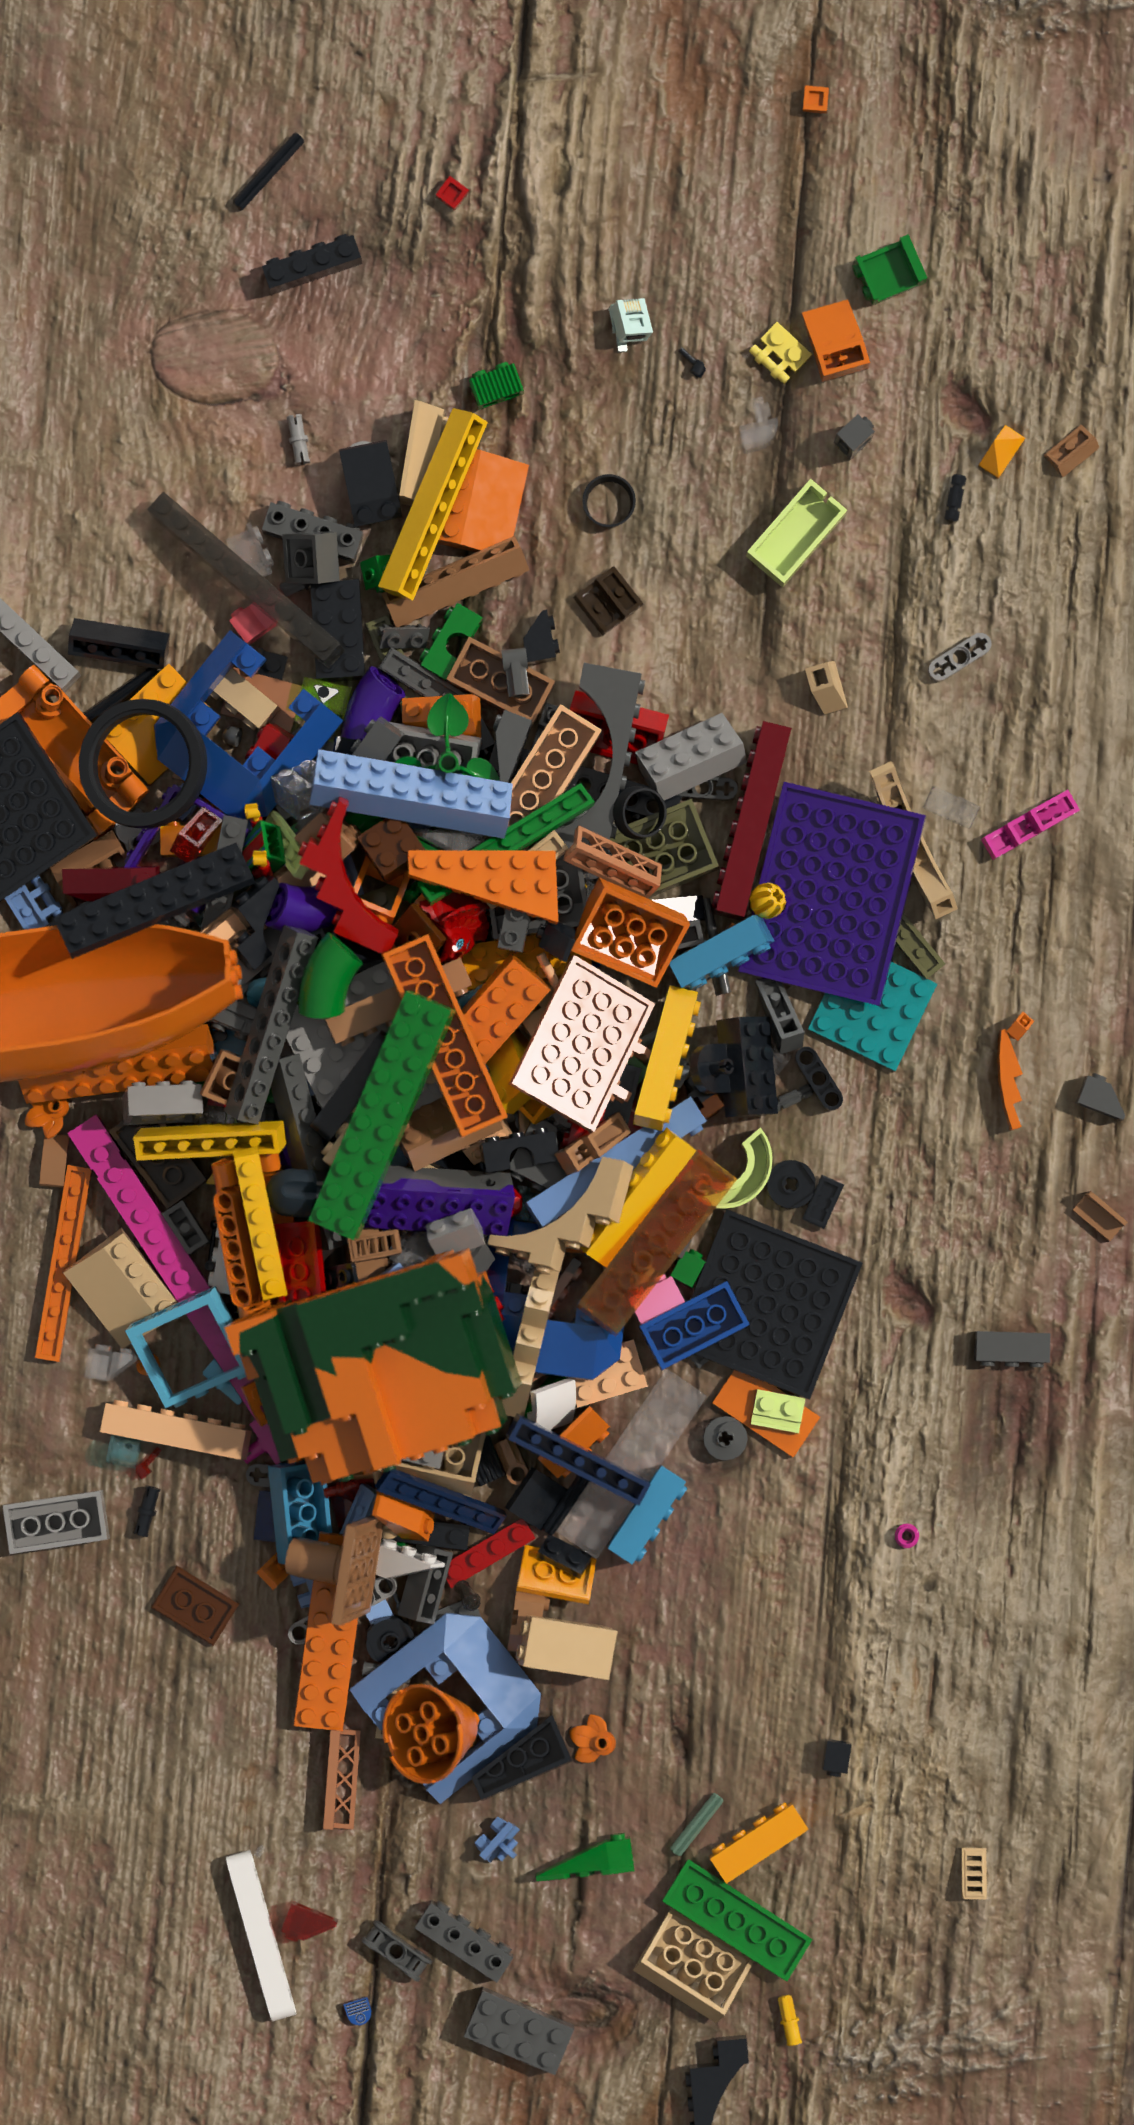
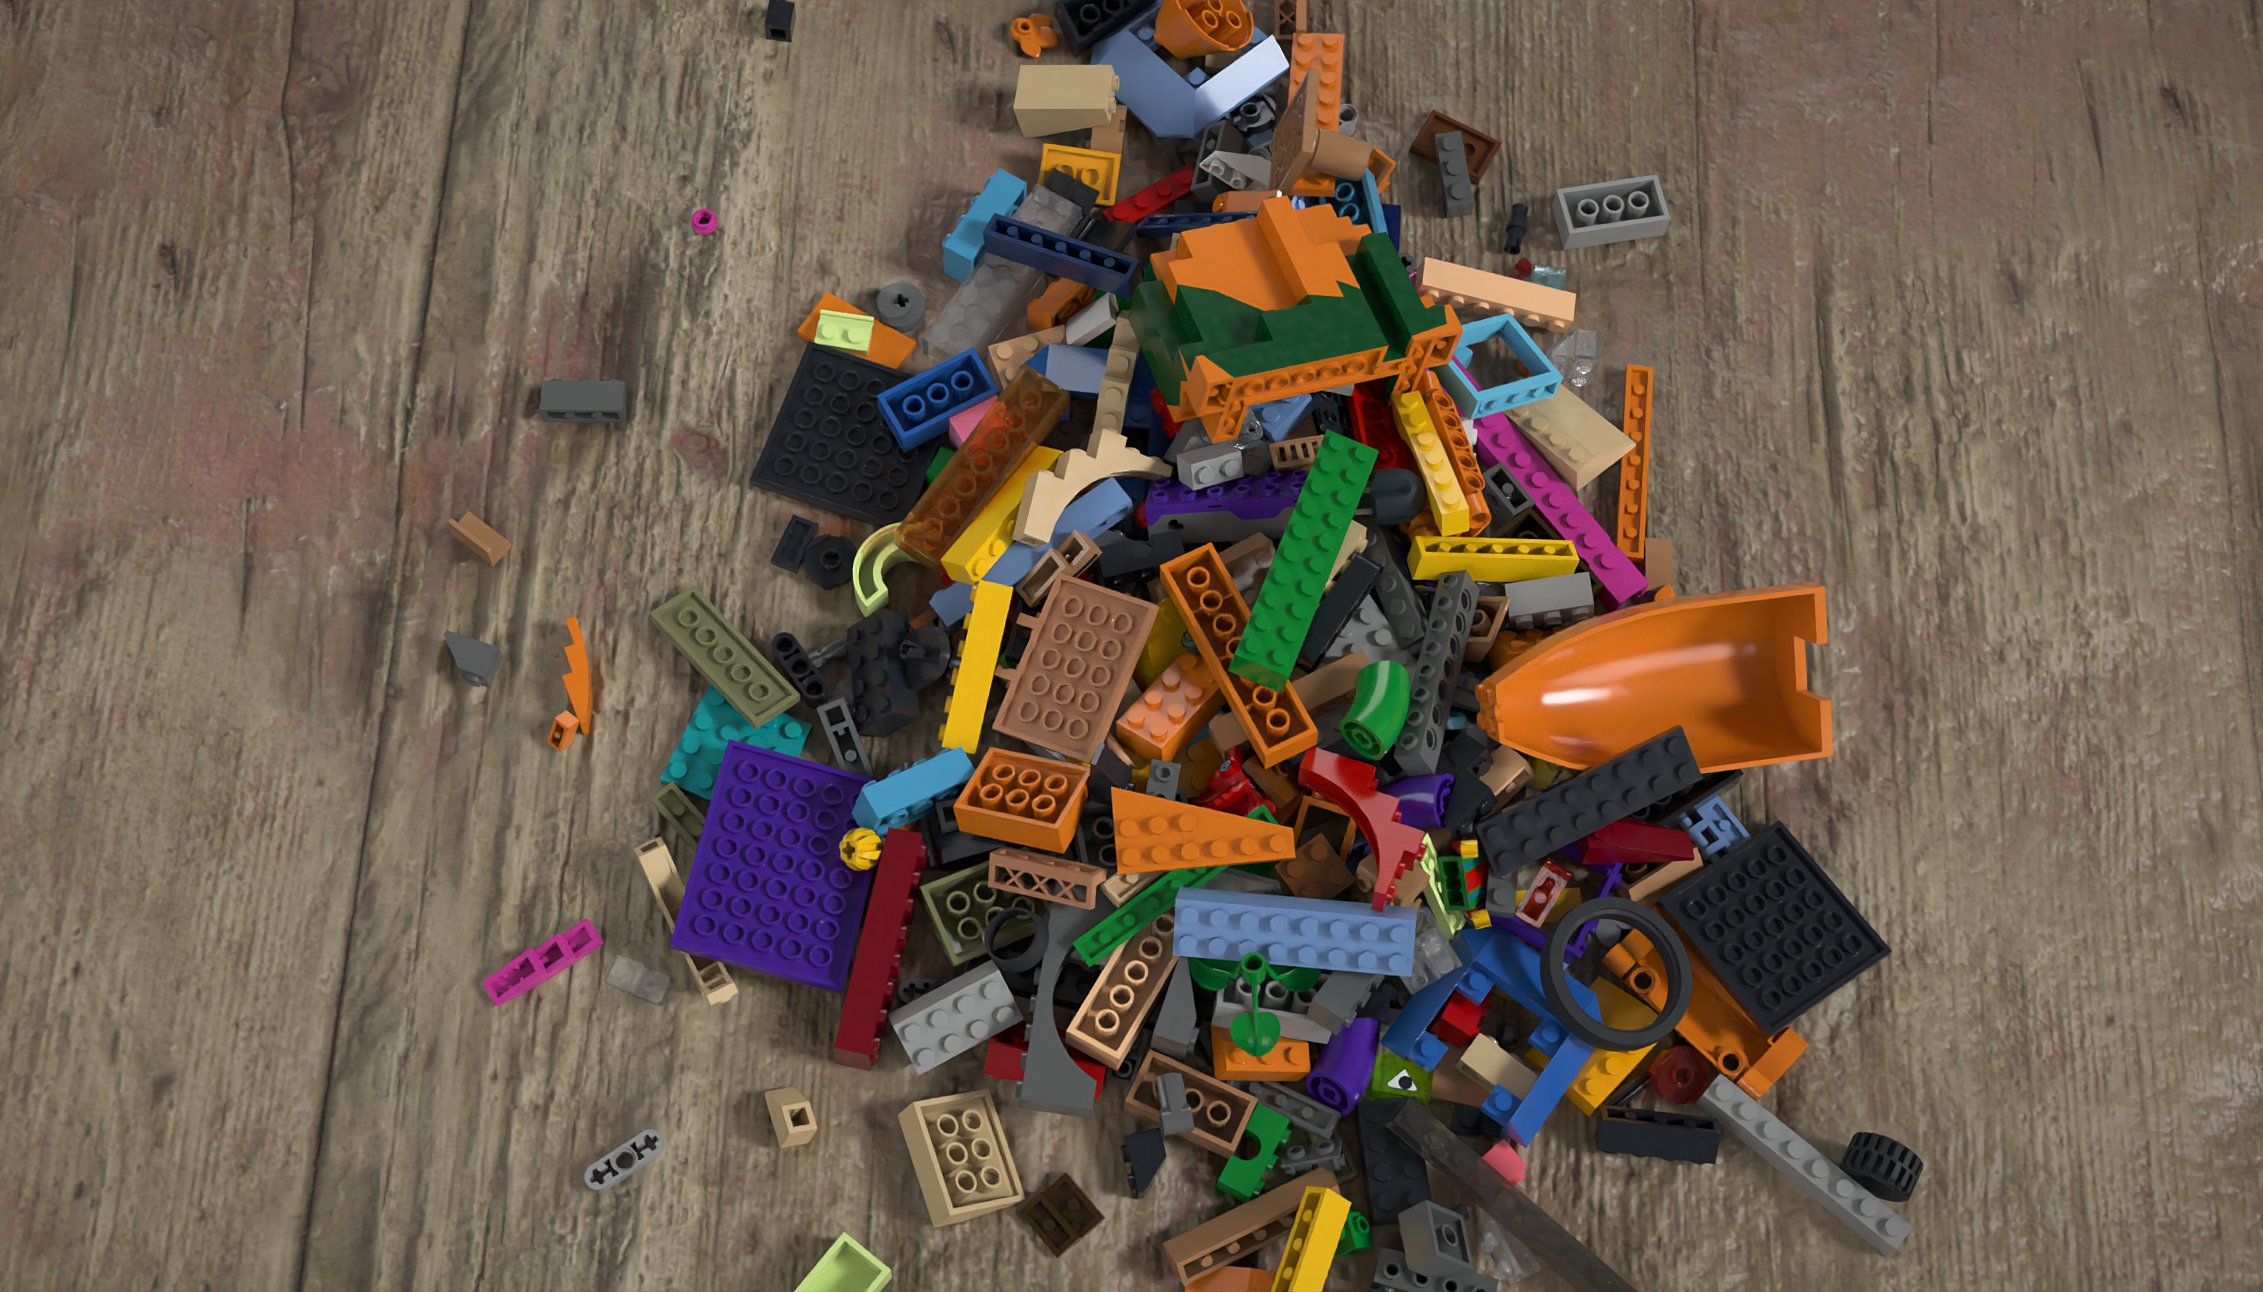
camera: 175 degrees right, 20 degrees down
none -> olive plate [649,585,800,730]
none -> tan slope [898,1089,1026,1228]
none -> dark grey brick [1434,131,1474,218]
none -> clear red plate [1649,1045,1709,1104]

